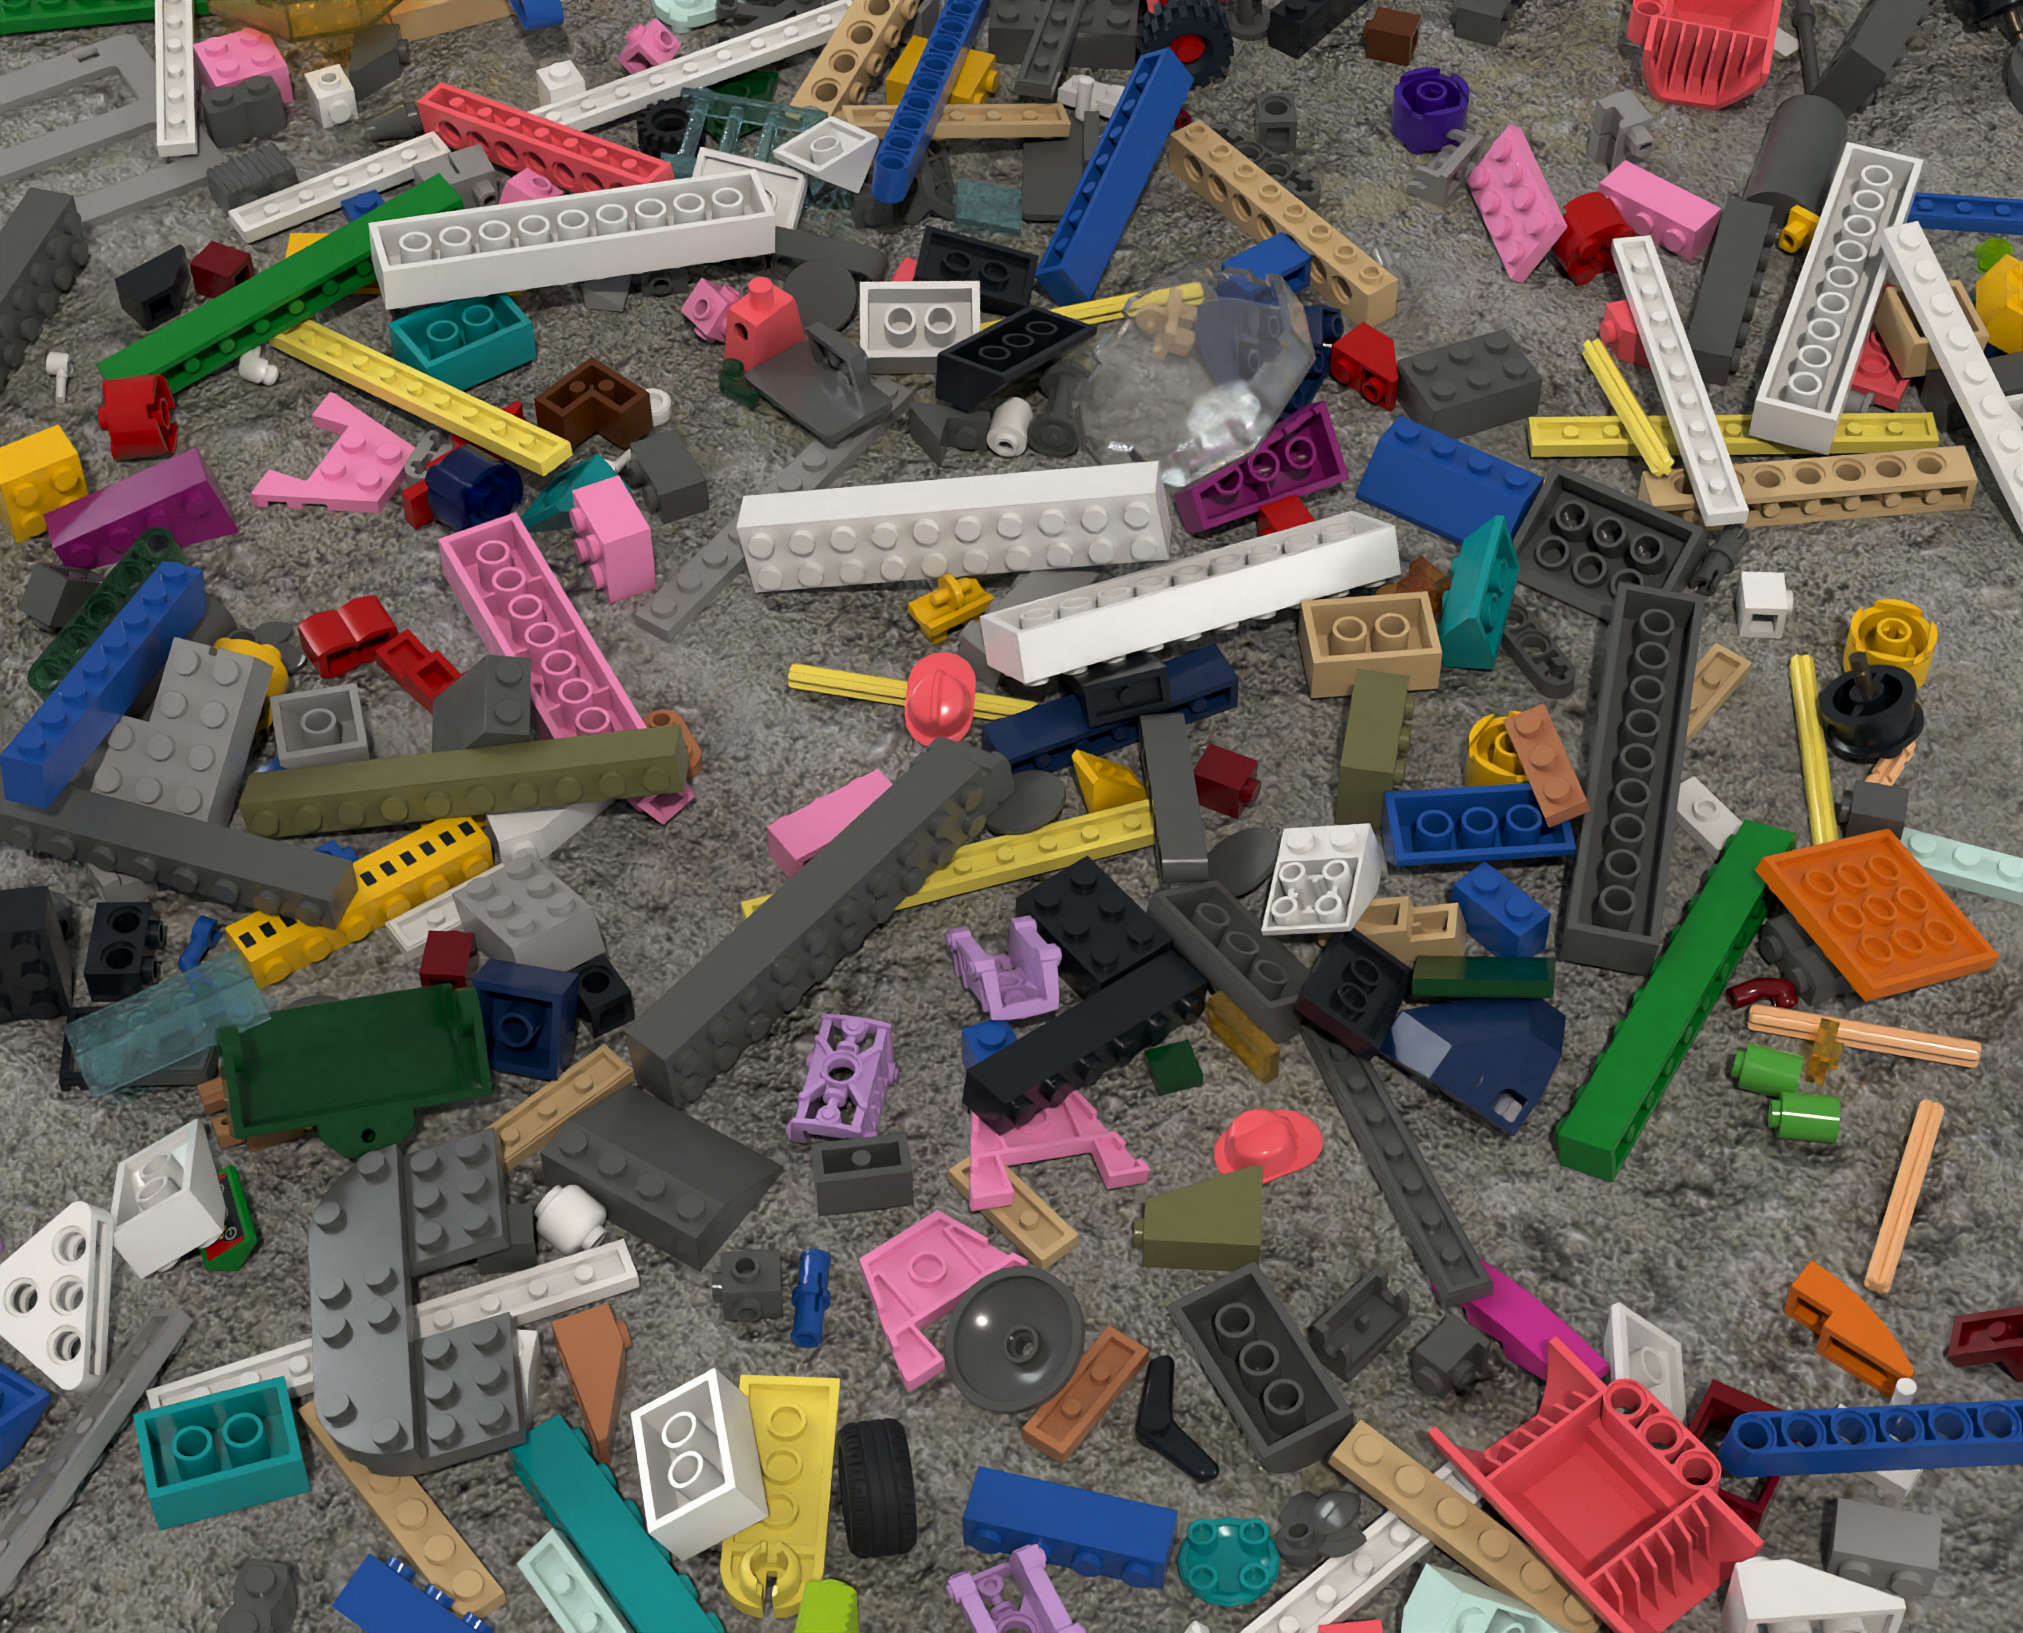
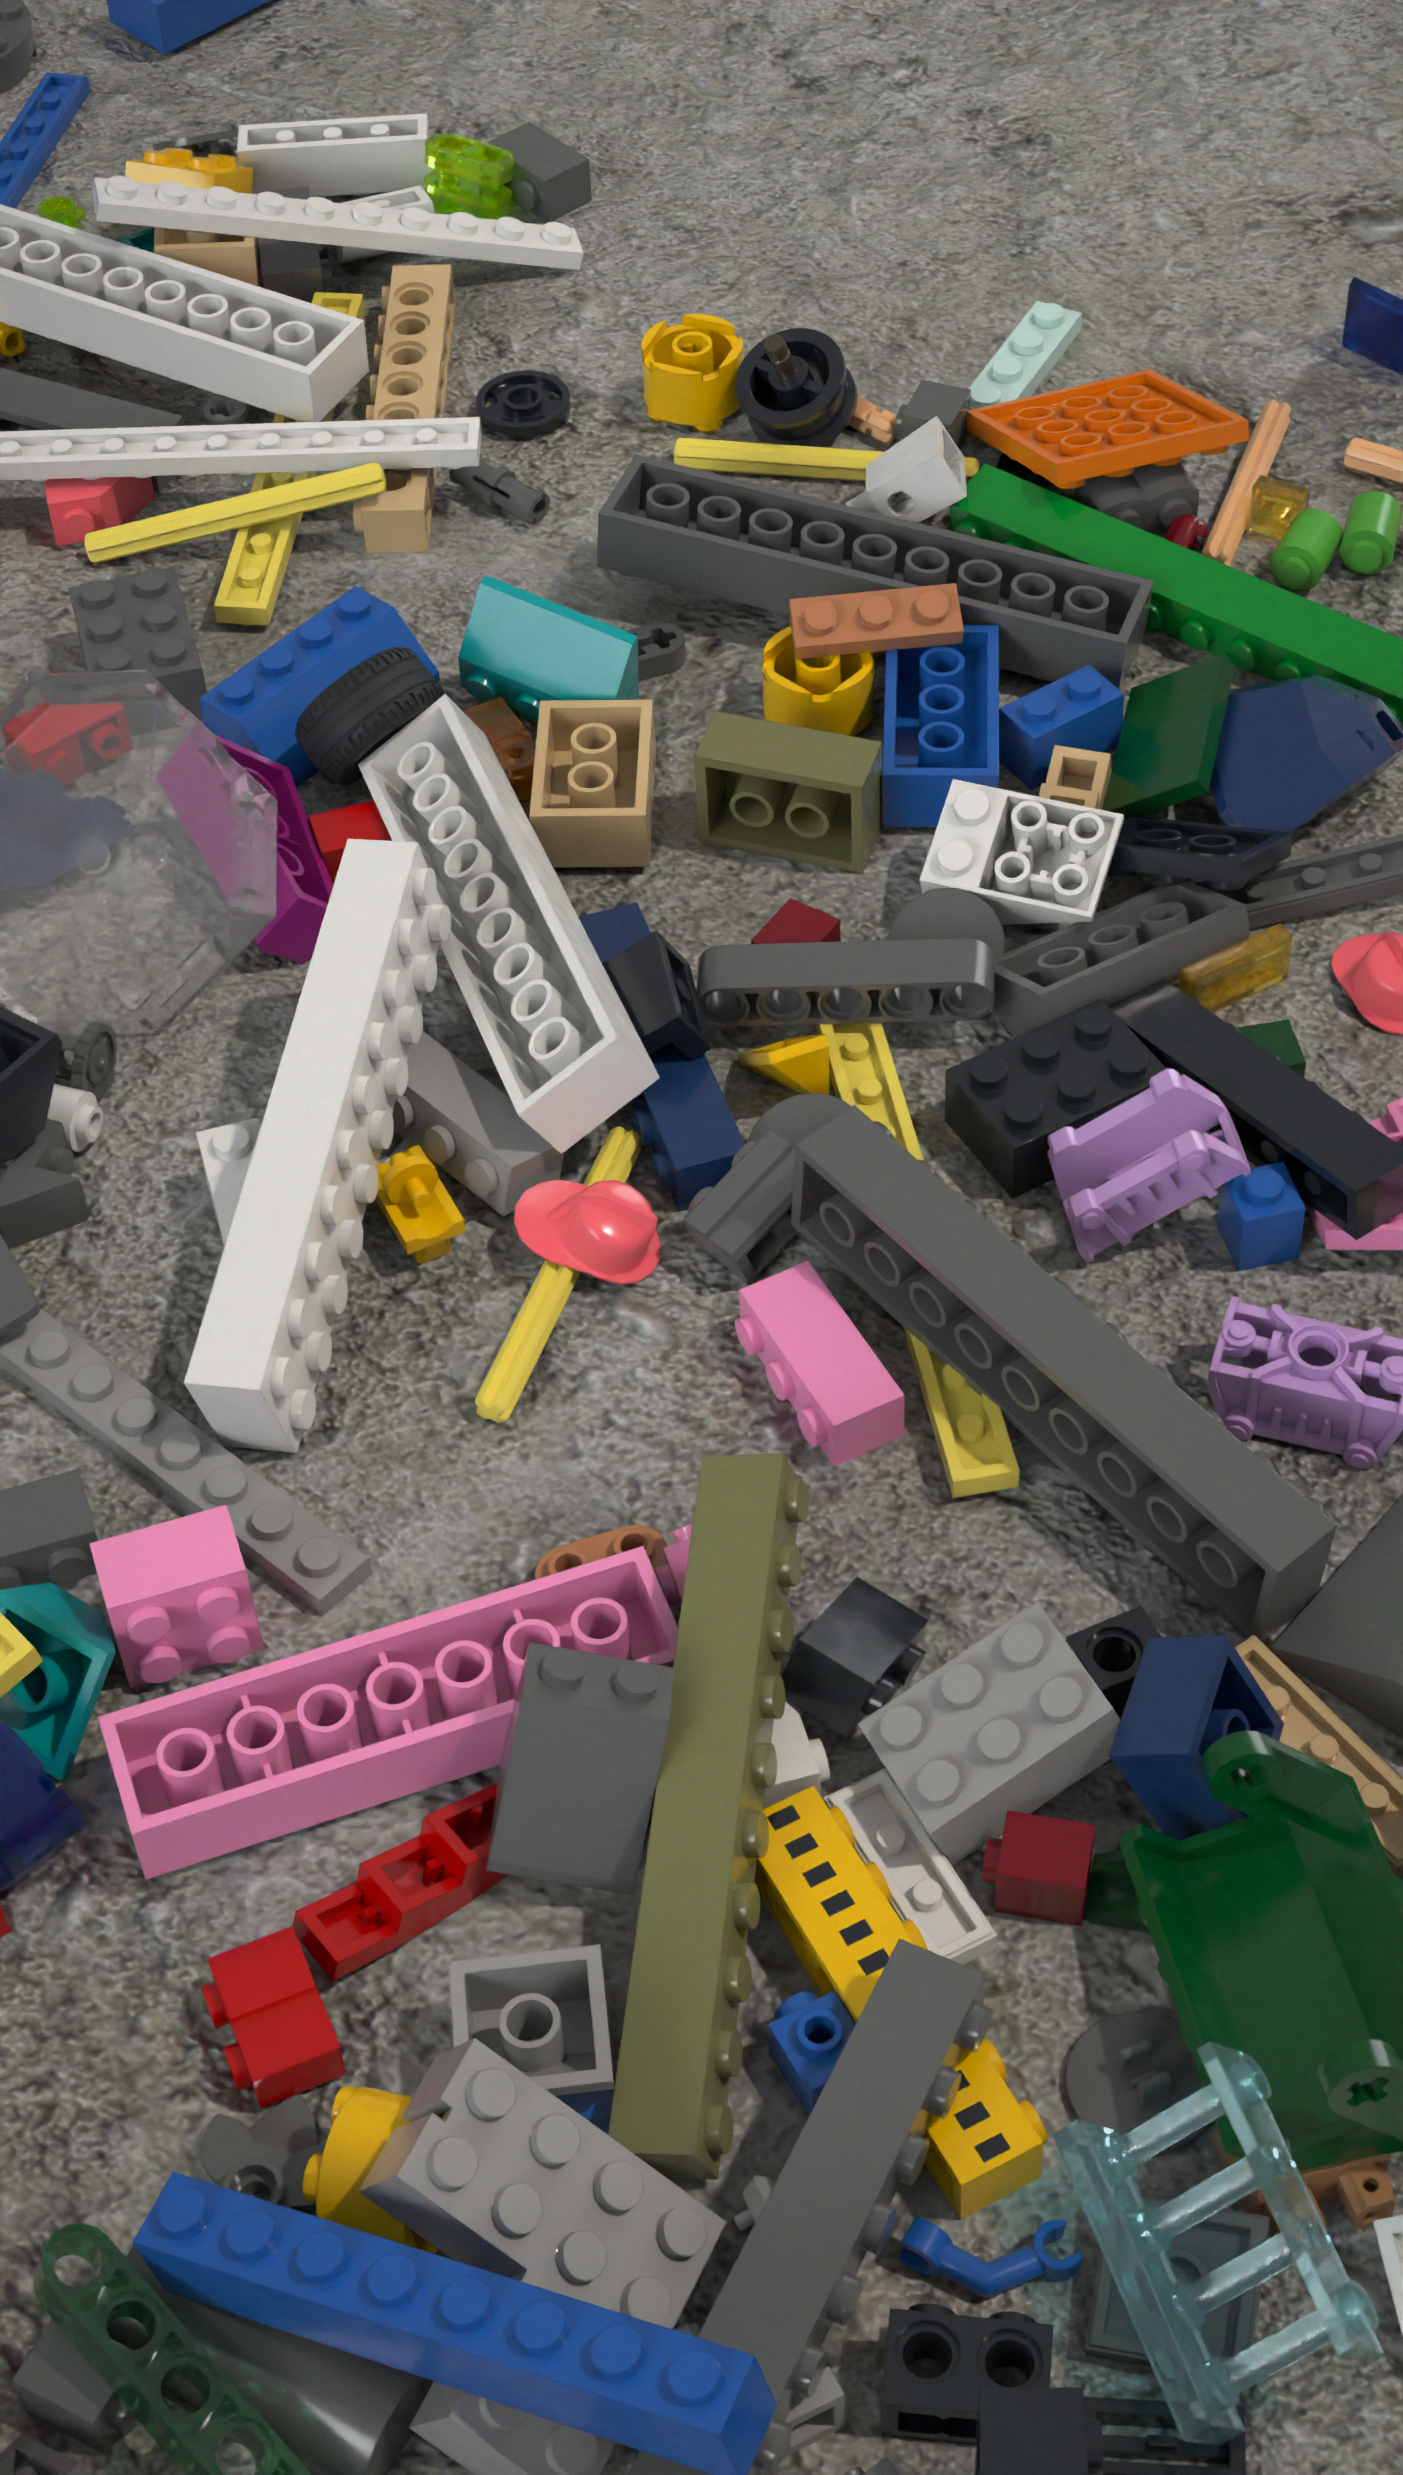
camera: 80 degrees left, 0 degrees up
dark grey slope [1513,464,1709,623] -> none
white brick [1736,571,1793,639] -> none
none -> black tyre [295,647,444,785]
none -> black wheel [476,370,571,441]
none -> black brick [781,1576,929,1737]
none -> white torso [845,416,967,523]

